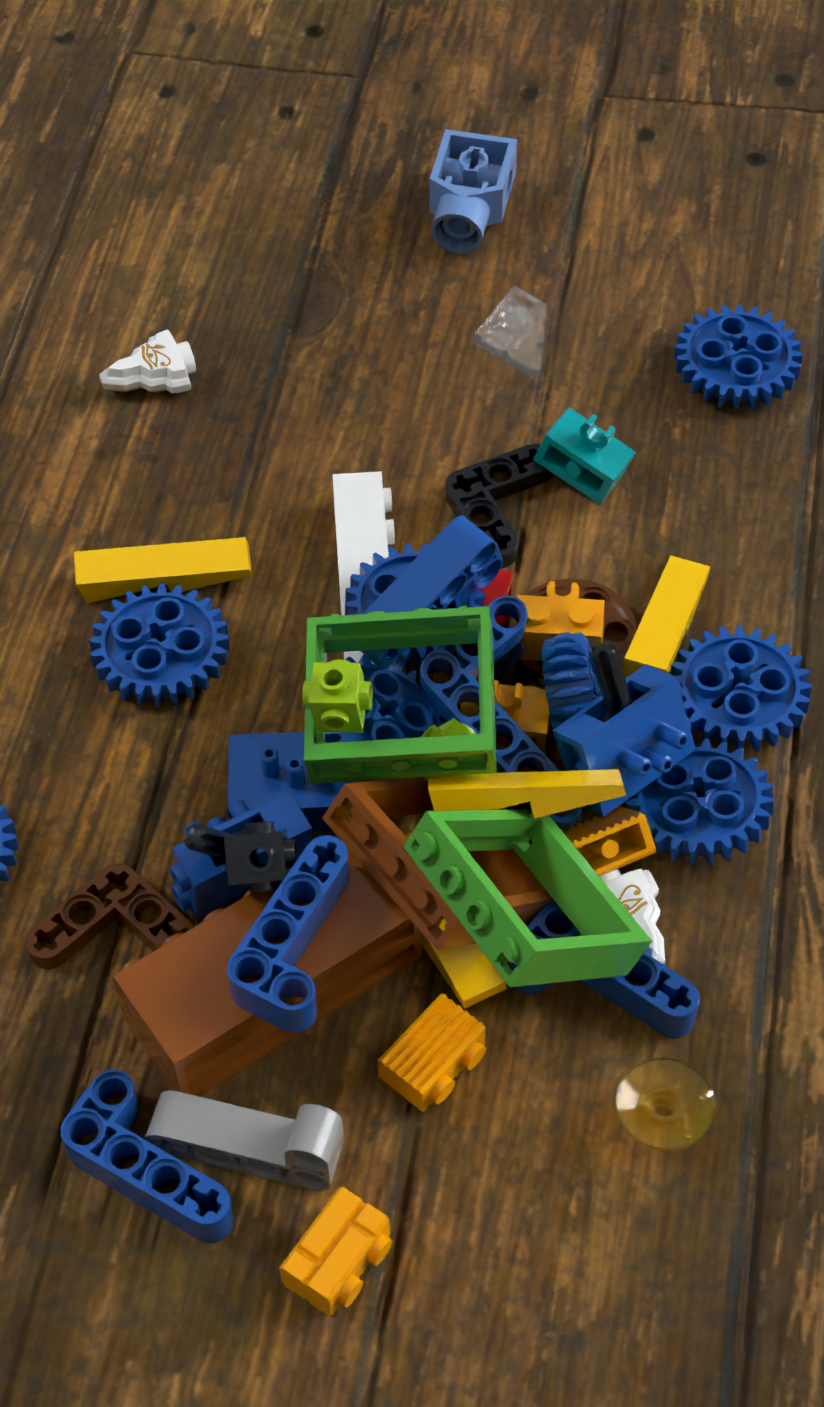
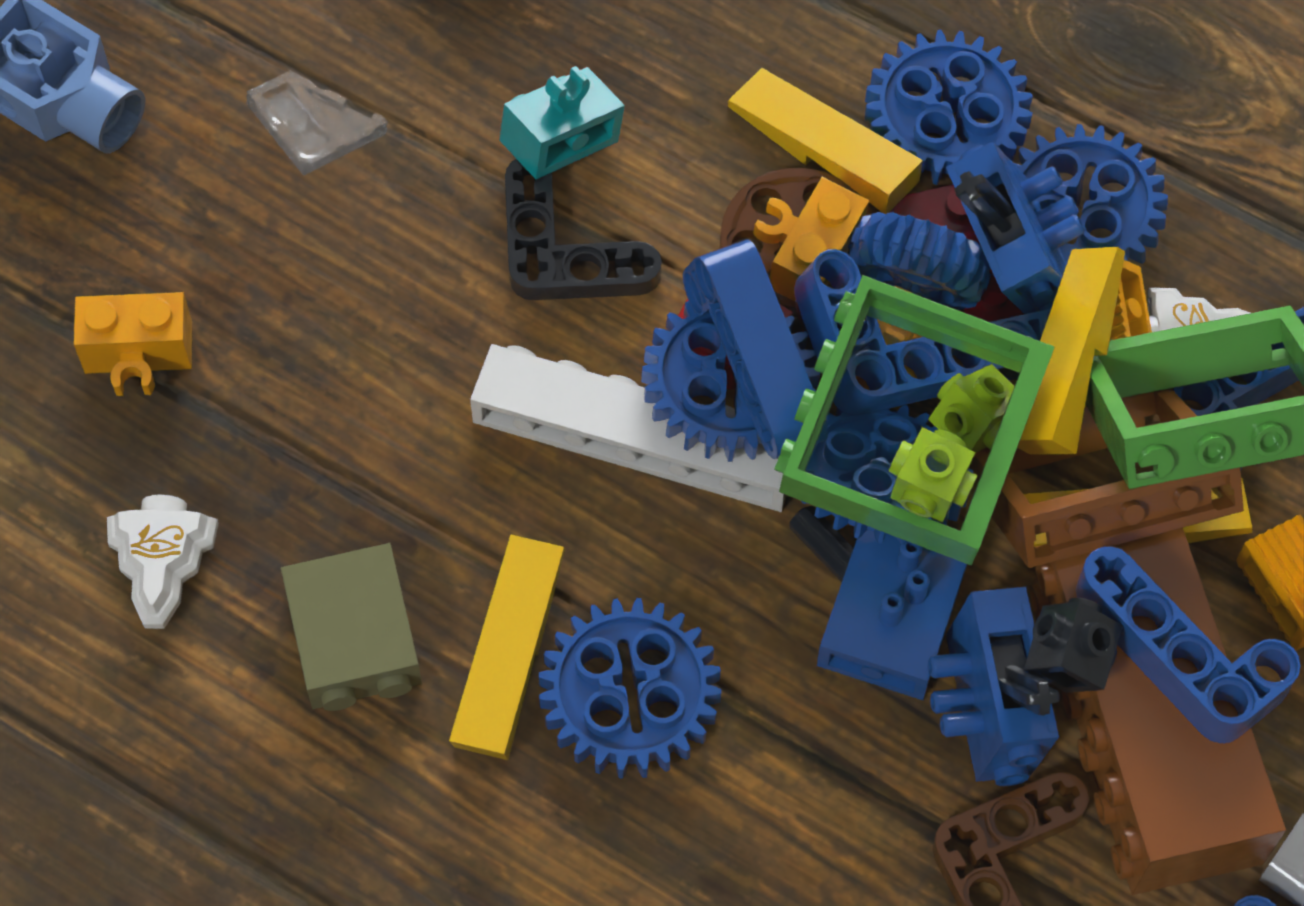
camera: 70 degrees left, 10 degrees up
none -> light orange brick [74,292,192,396]
none -> olive brick [281,543,422,711]

